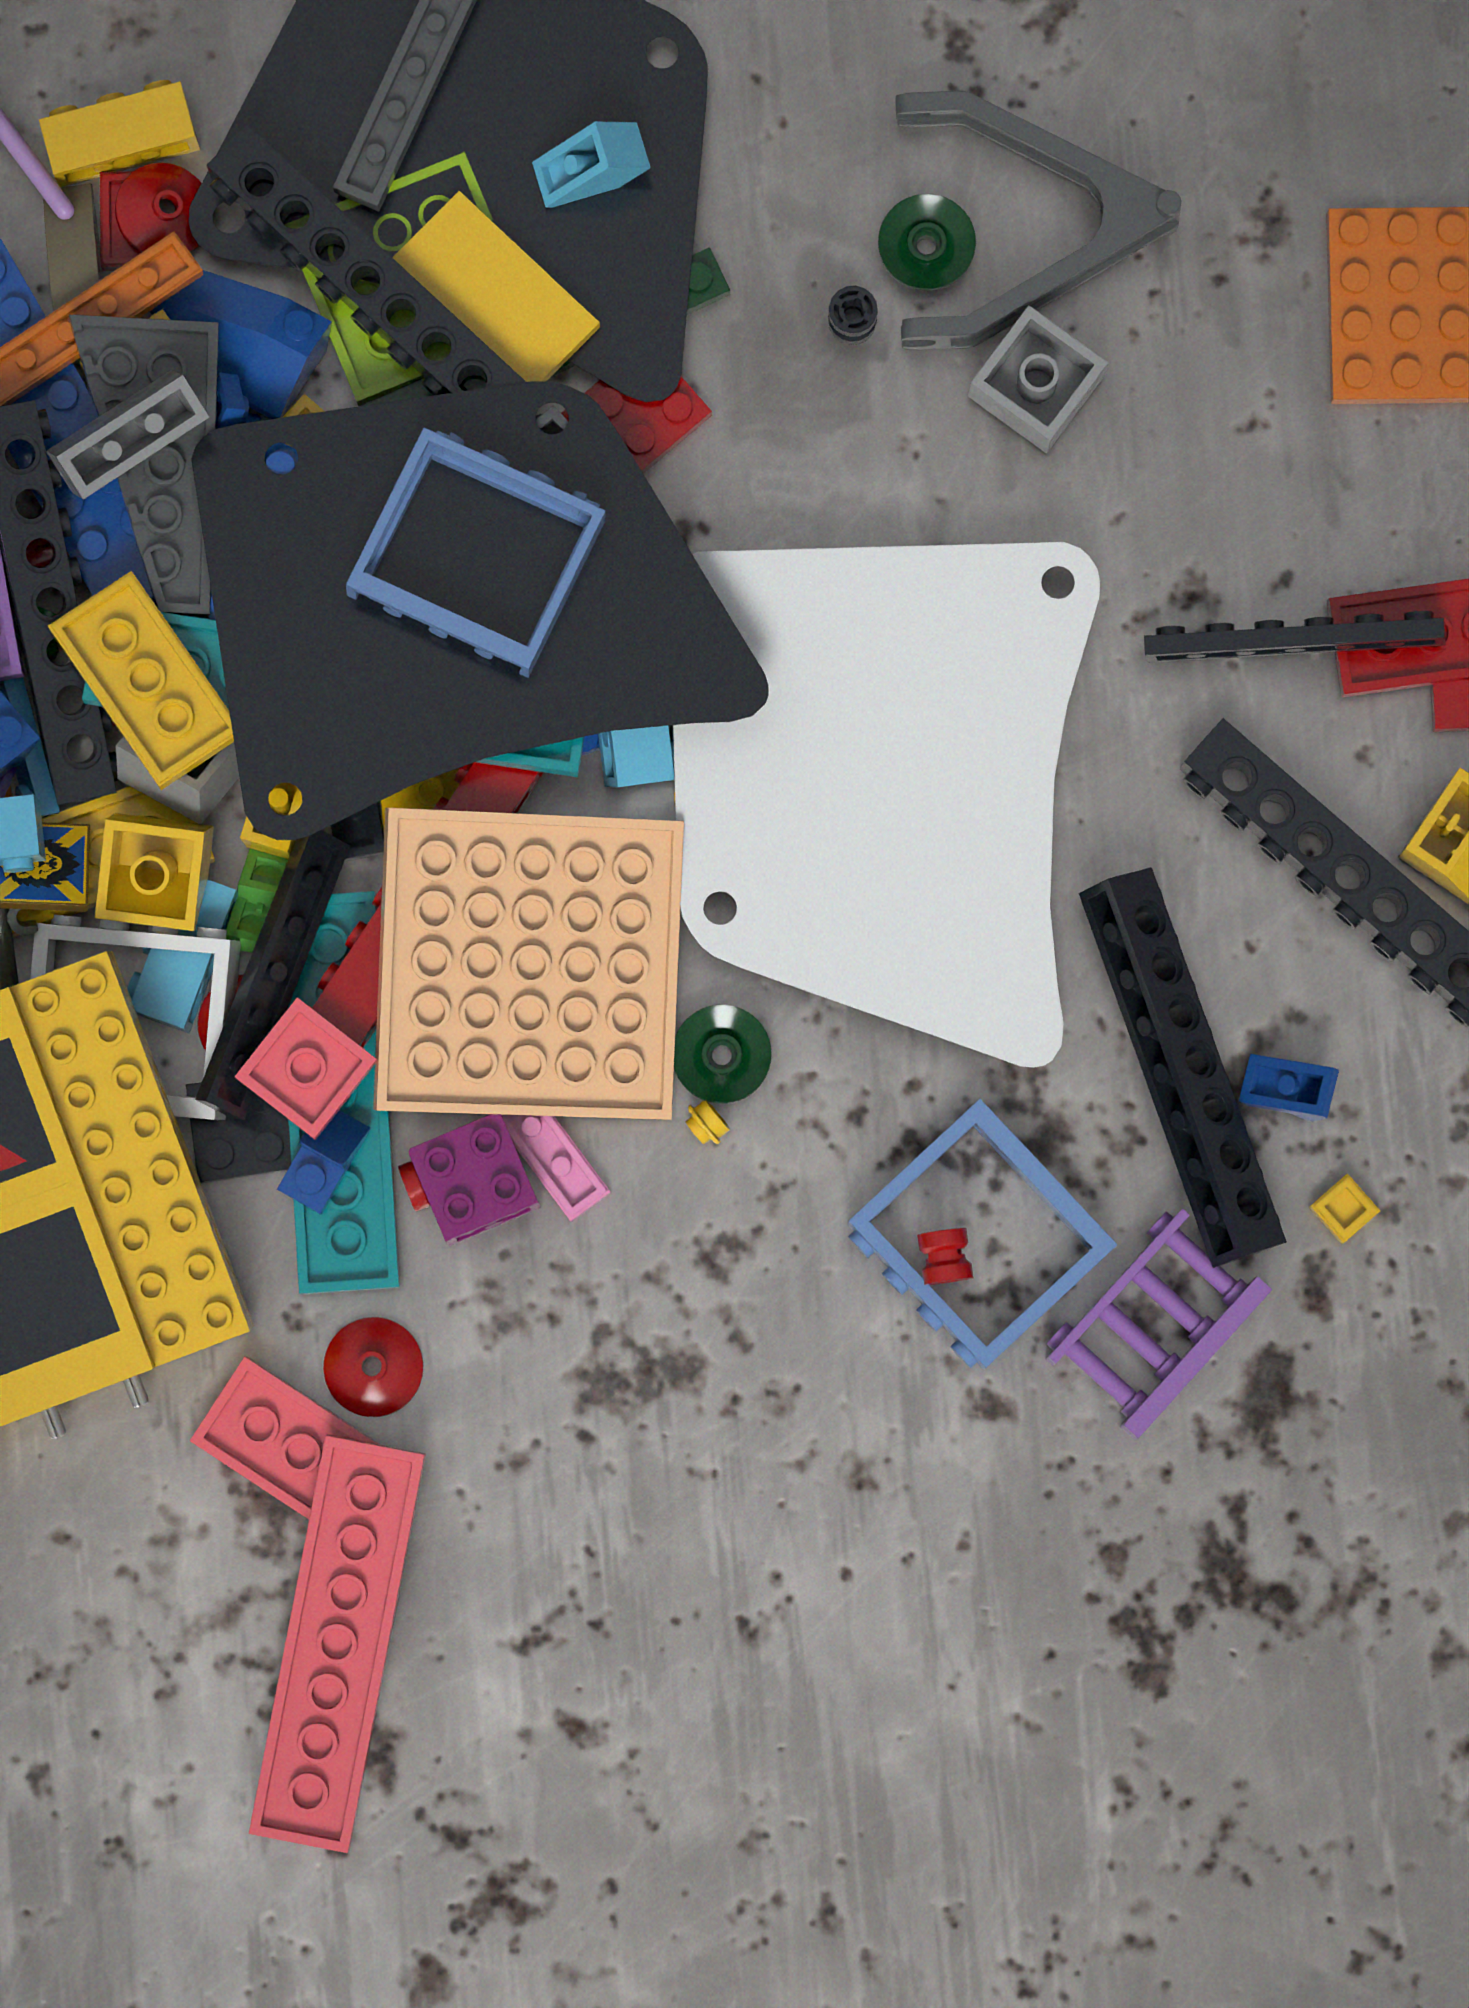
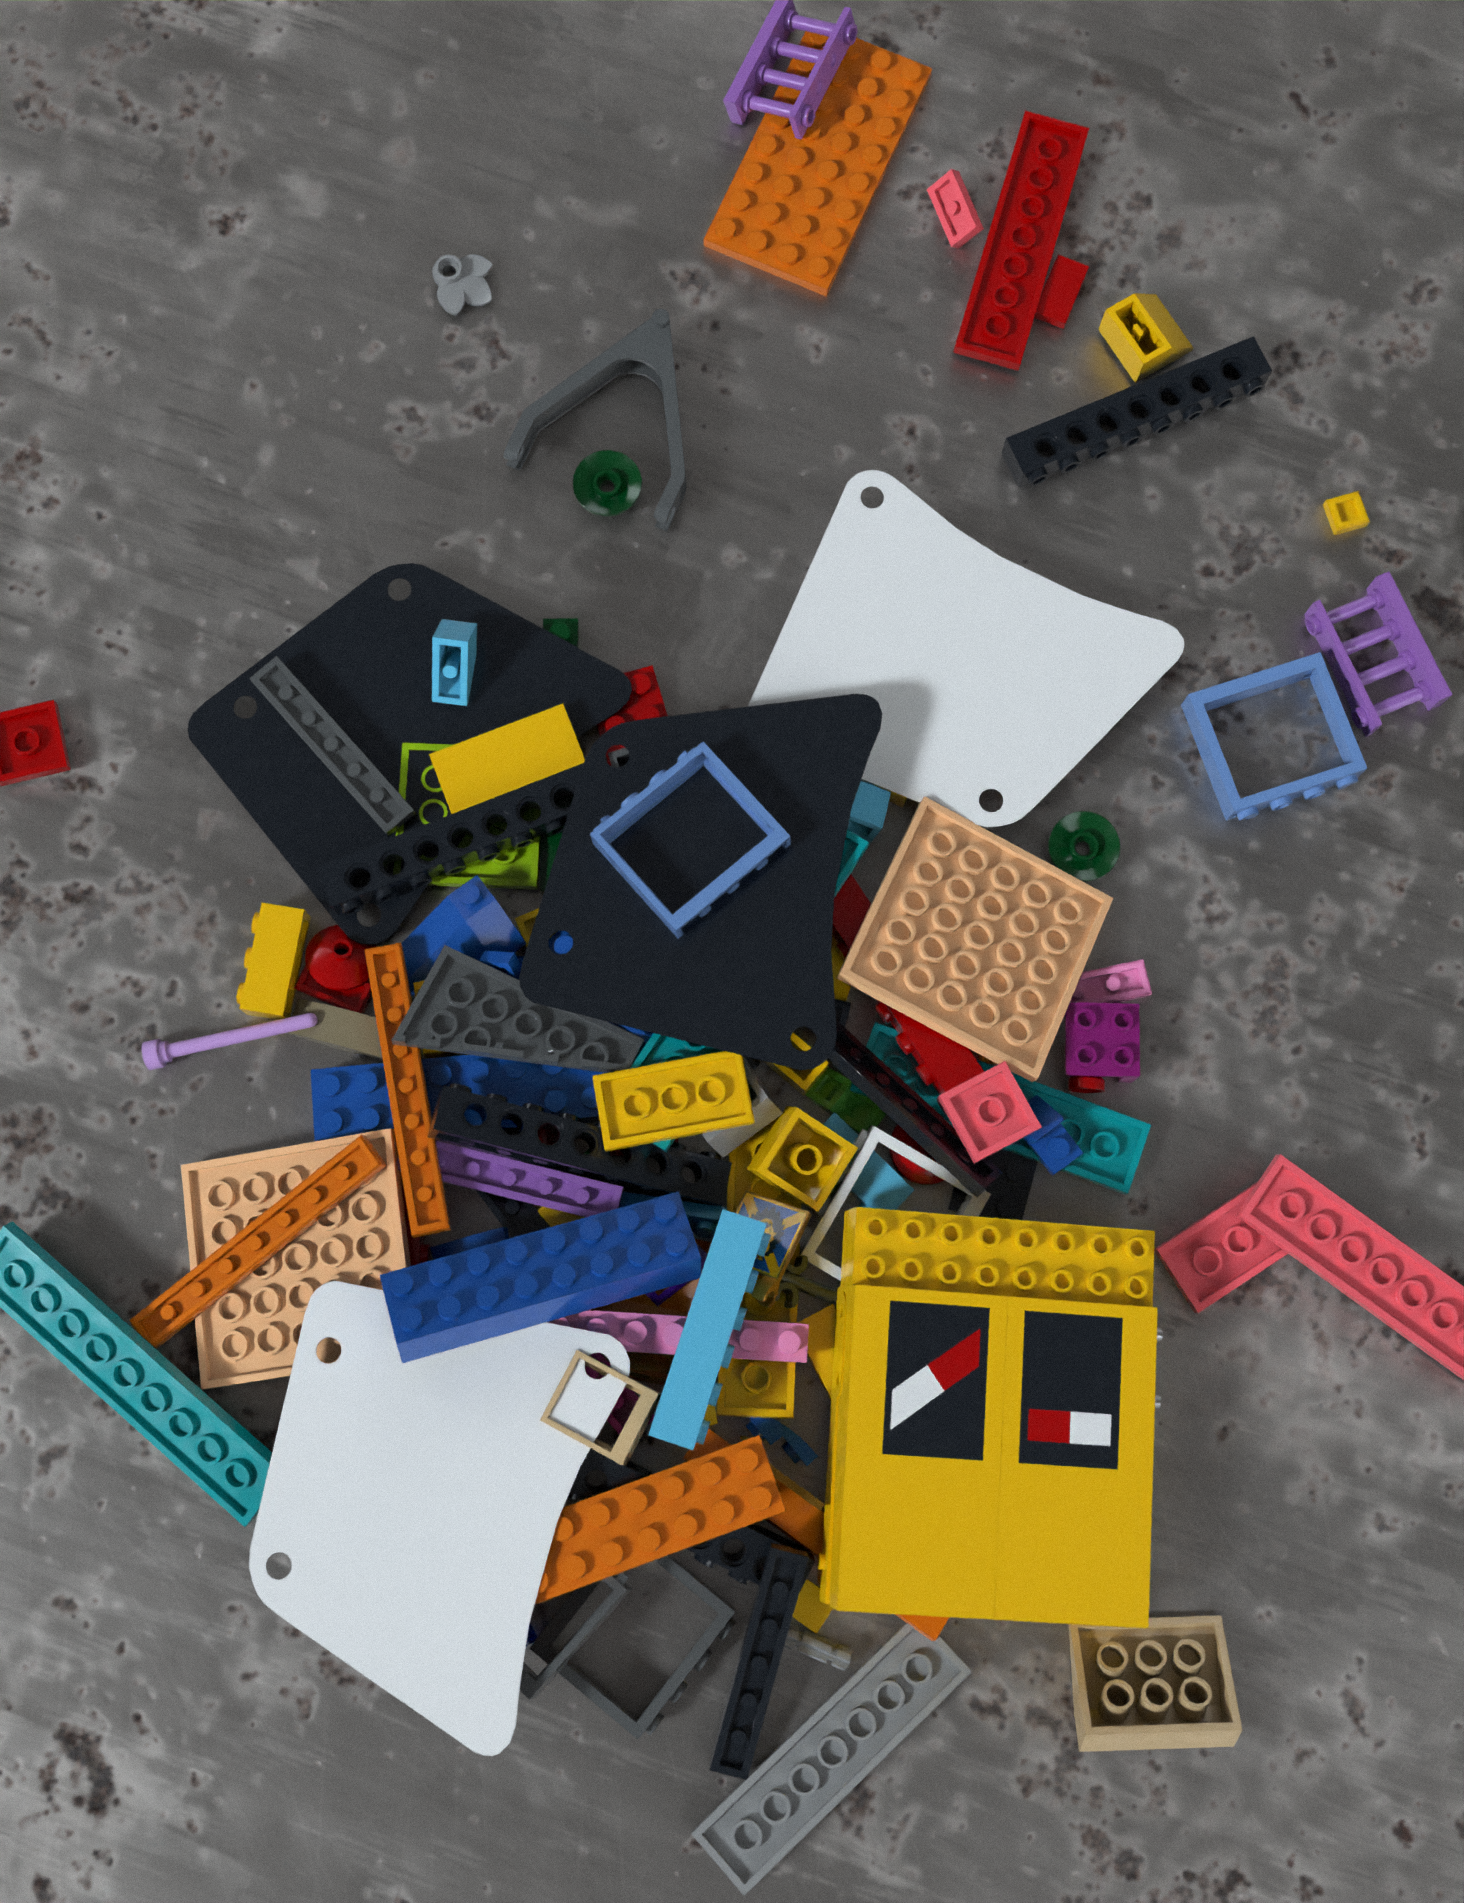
camera: 70 degrees left, 5 degrees down
light grey brick [46,370,209,499] -> none
red dish [323,1317,424,1417] -> none
yellow plate [685,1100,730,1144] -> none
black wheel [828,285,878,345] -> none
red wheel [917,1228,974,1285] -> none
light grey brick [968,305,1108,453] -> none
black brick [1079,867,1287,1268] -> none
black plate [1144,611,1446,663] -> none
blue slope [1238,1054,1339,1122] -> none

